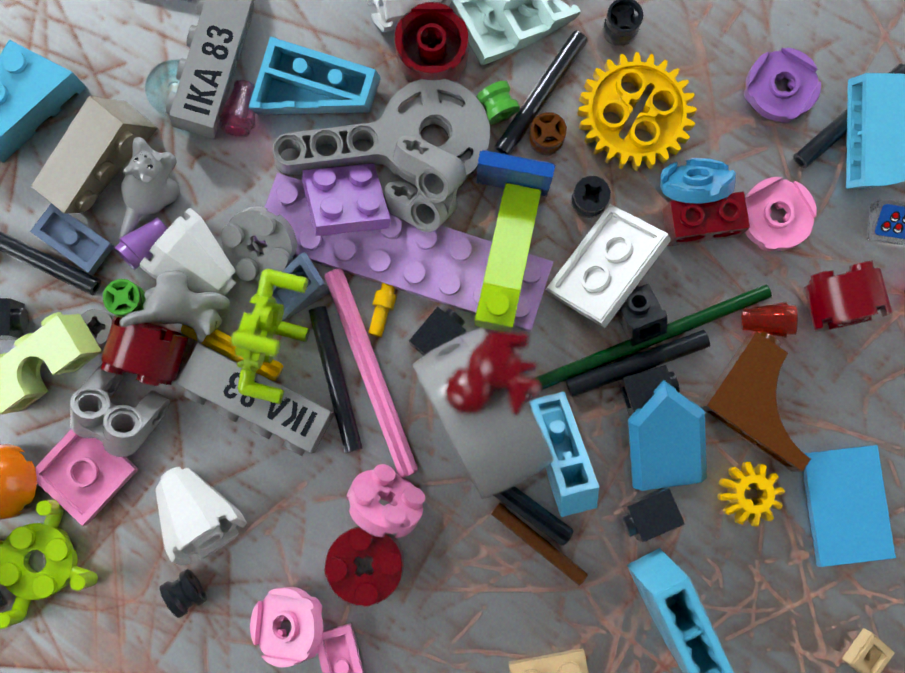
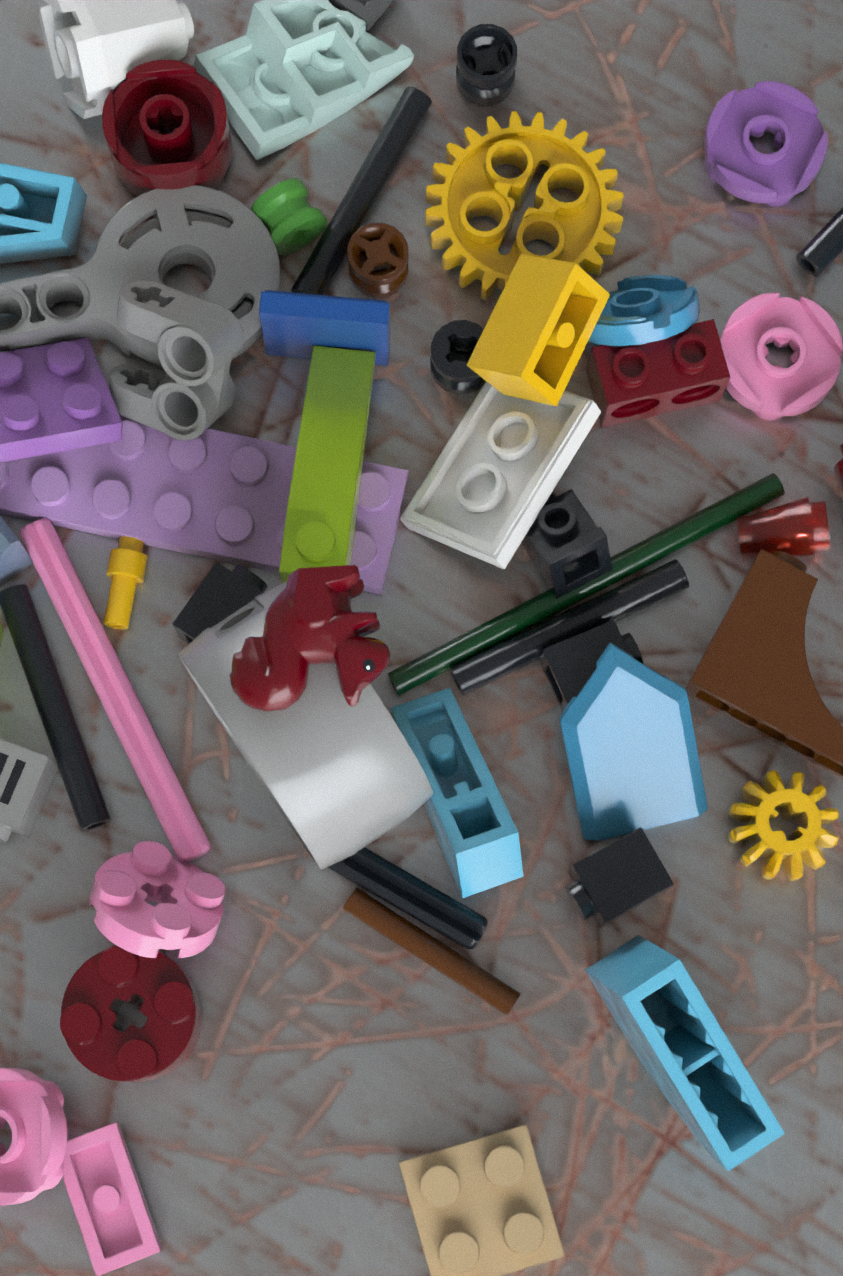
camera: 10 degrees left, 5 degrees down
none -> yellow brick [467,254,610,407]

